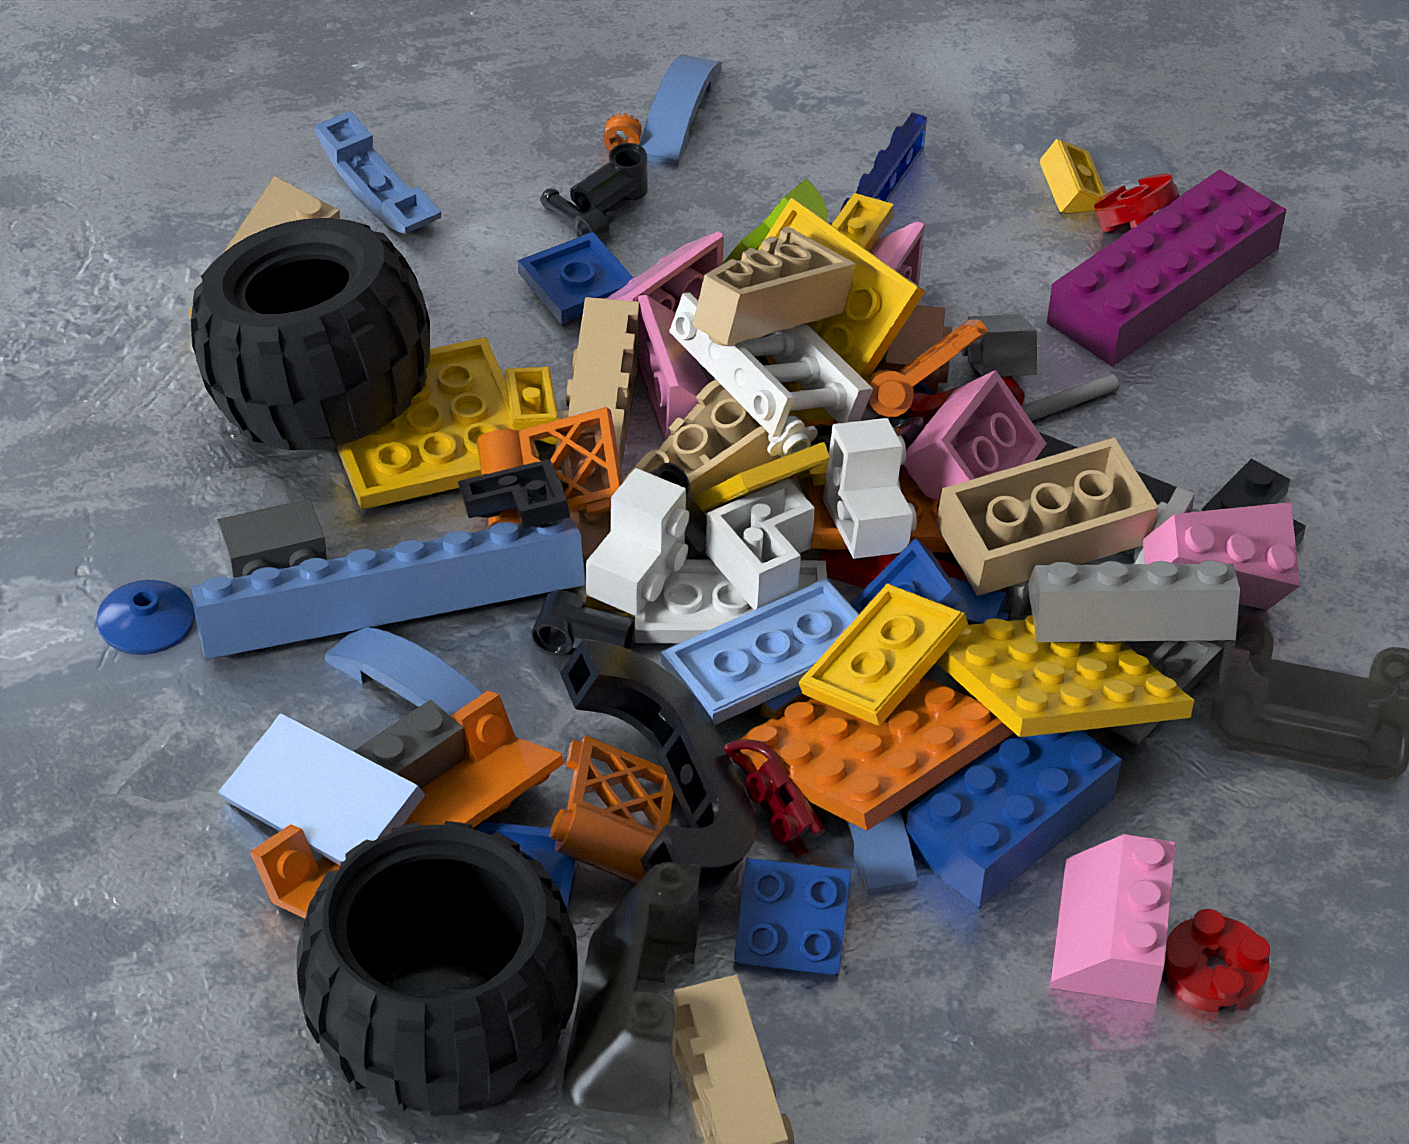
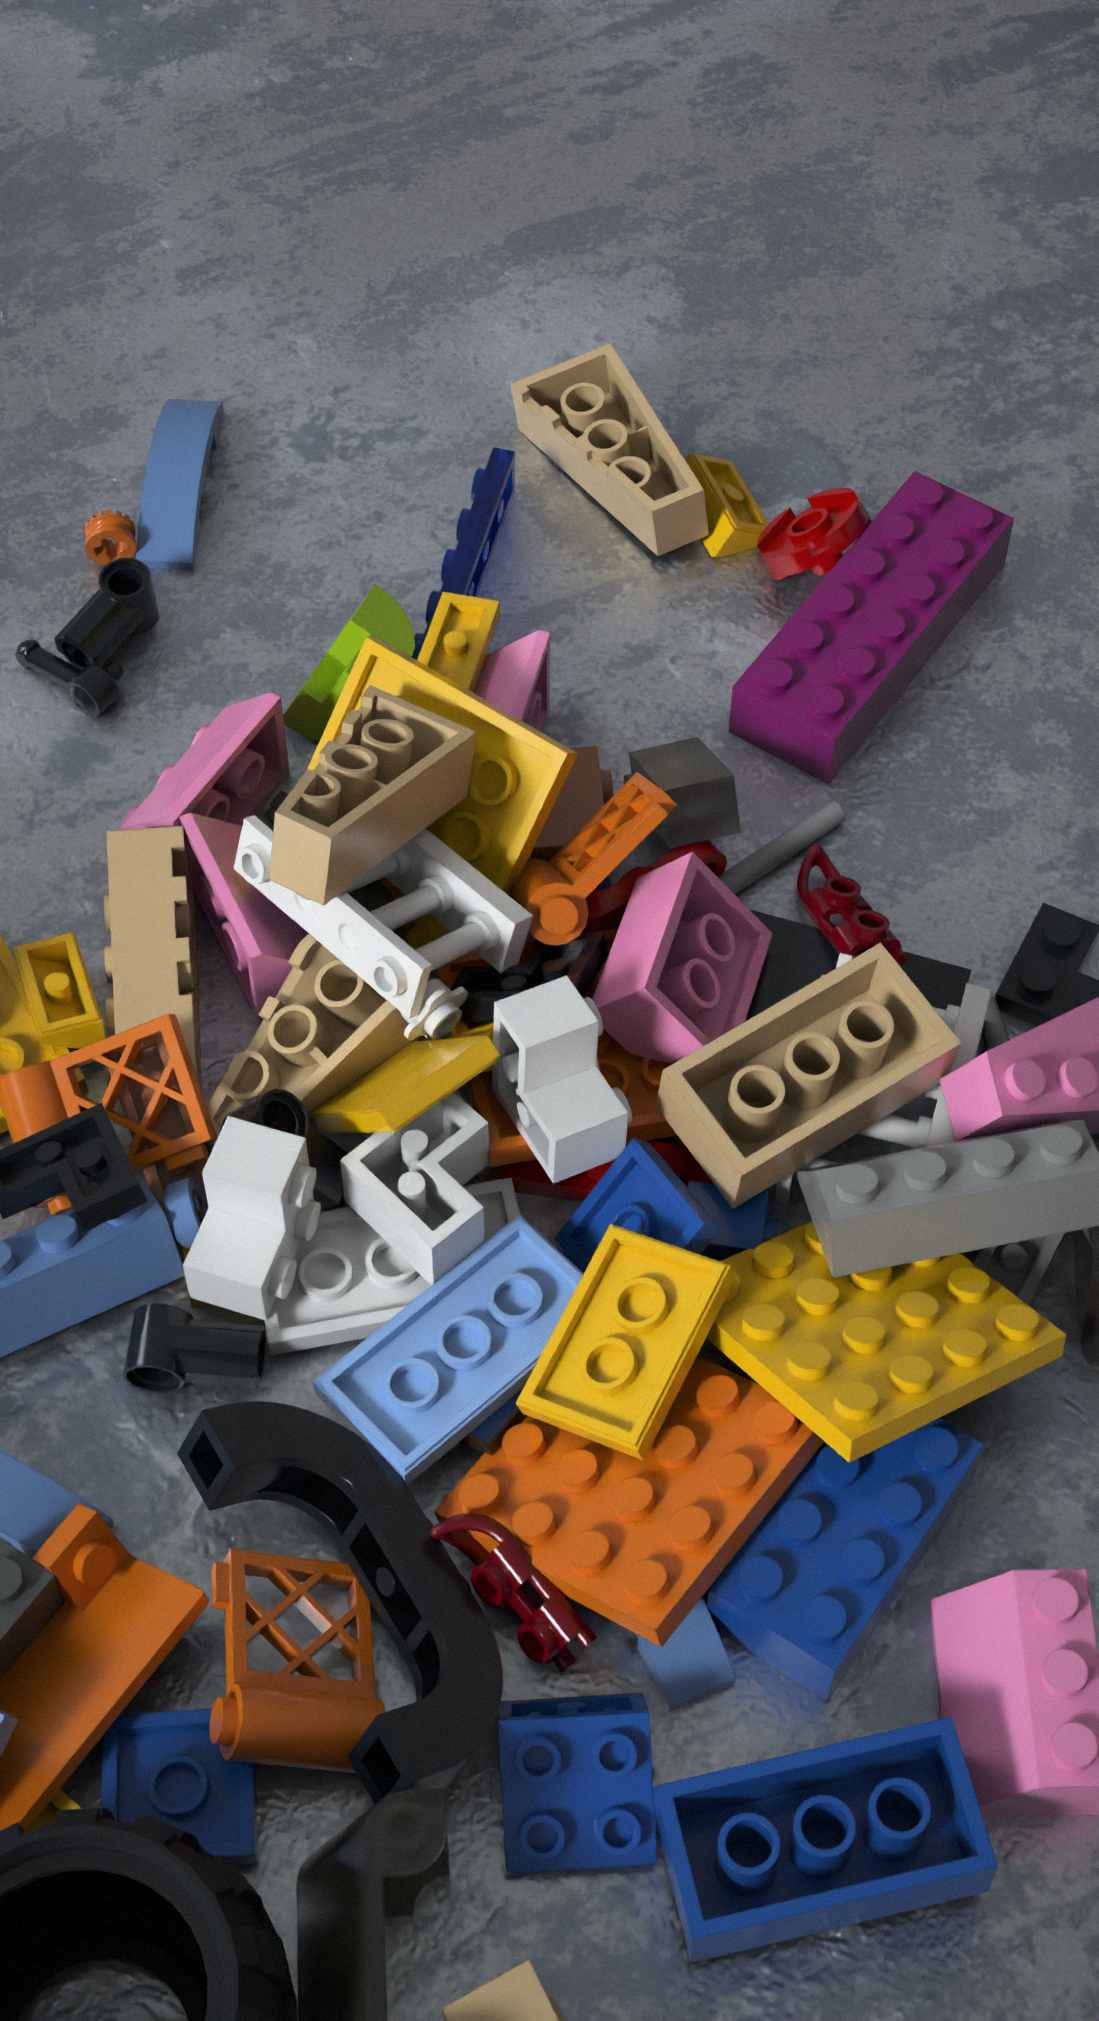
camera: 10 degrees left, 10 degrees up
blue plate [518,232,634,324] -> none
none -> medium blue tile [163,1177,208,1249]
none -> tan wedge [510,343,709,556]
none -> blue brick [654,1717,998,1963]
none -> dark red piece [796,844,907,967]

